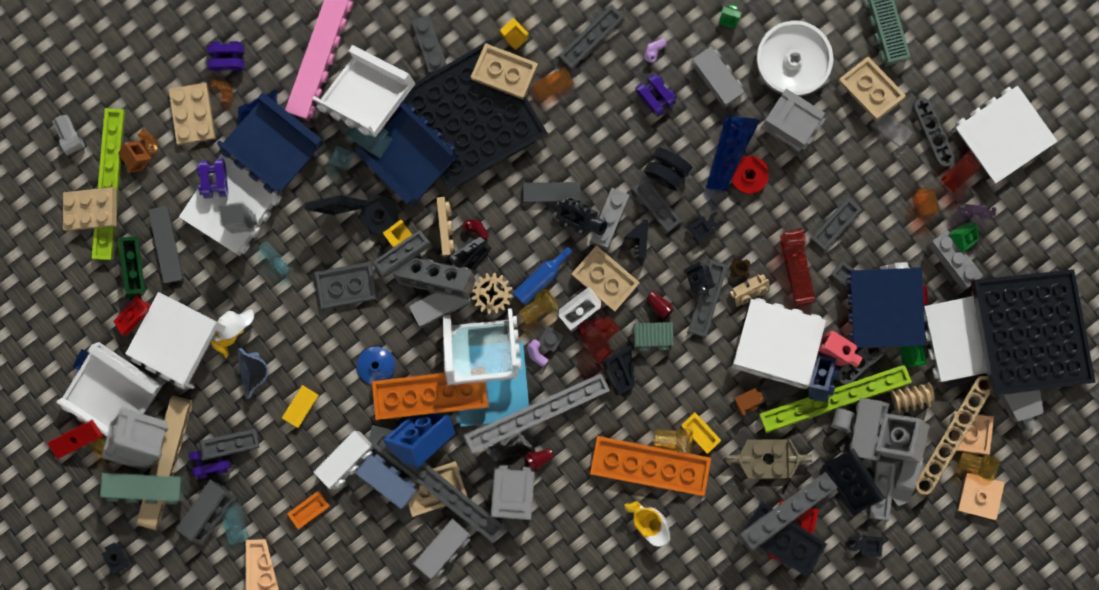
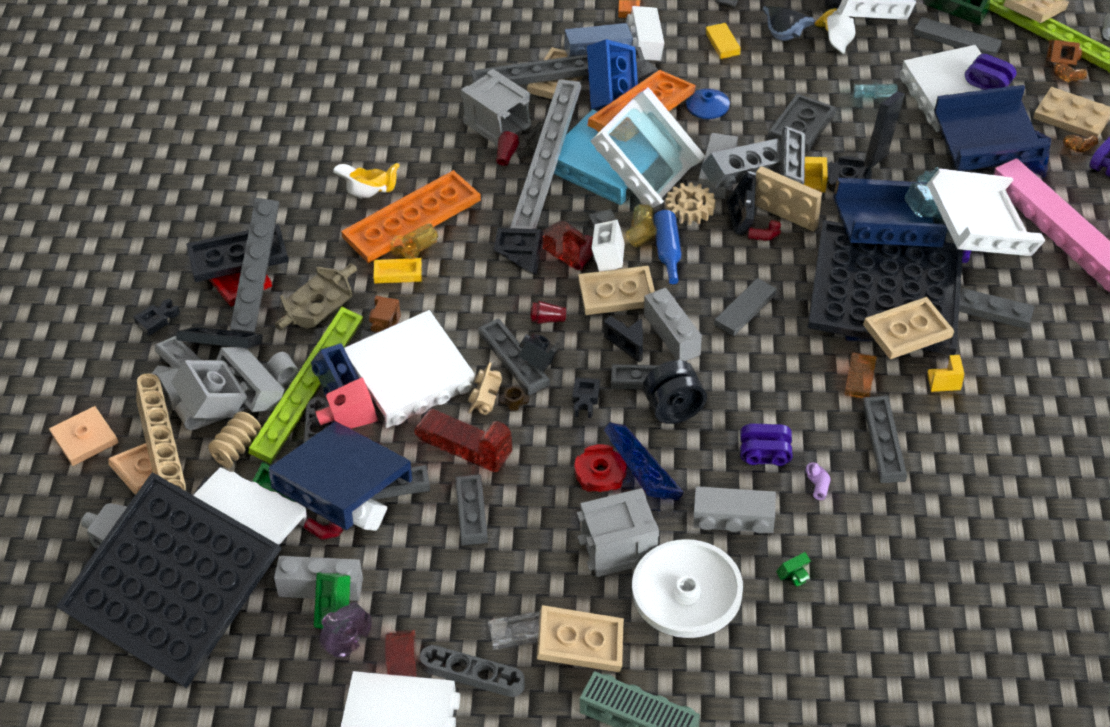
camera: 135 degrees right, 35 degrees down
dark grey brick [219,203,257,234] -> none
light grey brick [414,519,471,579] -> none
lavender arm [527,340,548,367] -> none
black brick [554,197,607,235] -> none
sand green brick [633,322,673,351] -> none
clear orange brick [911,187,940,218] -> none
clear yellow piece [958,452,1000,481] -> none

